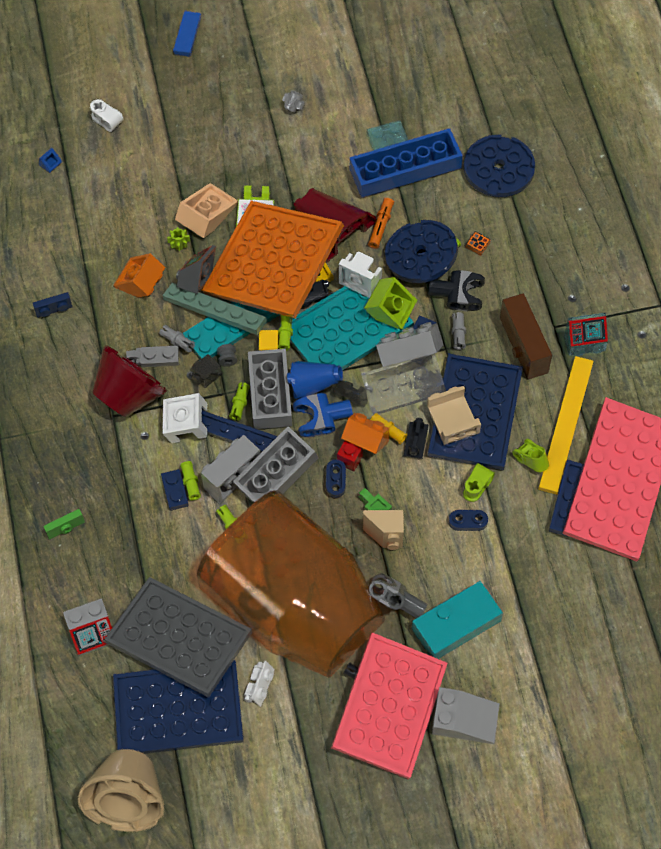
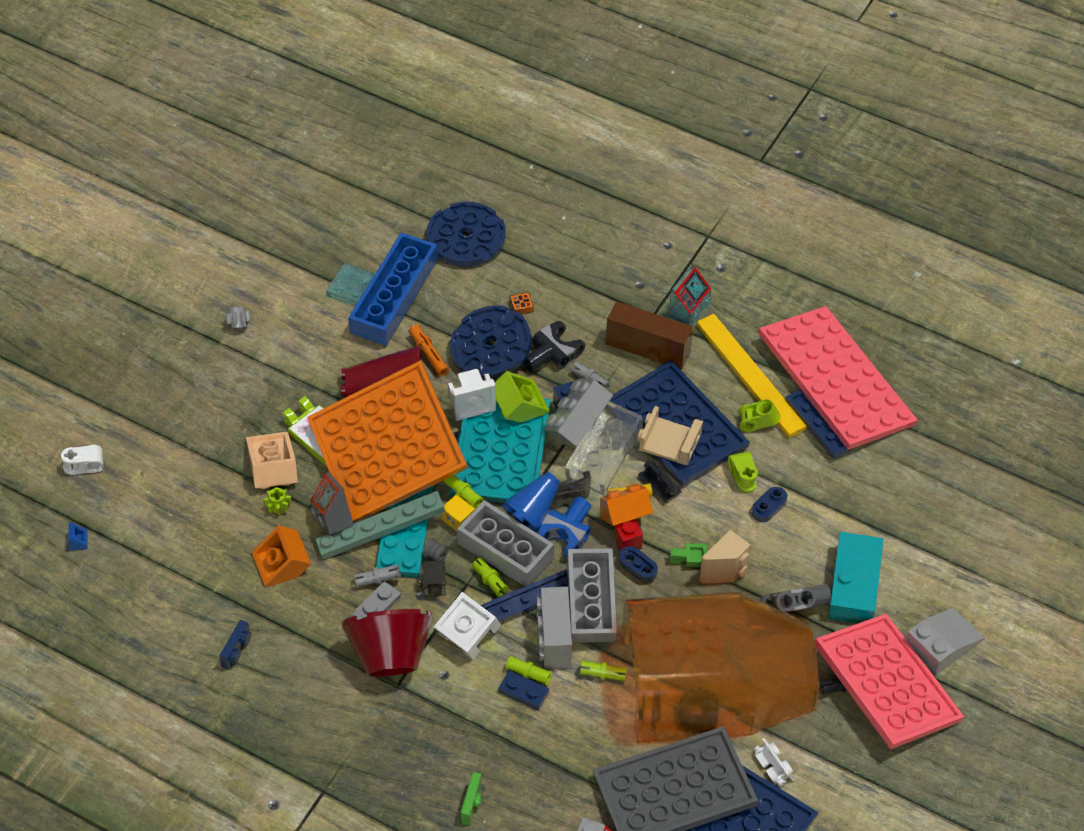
camera: 50 degrees left, 10 degrees down
blue tile [173,11,201,57] -> none

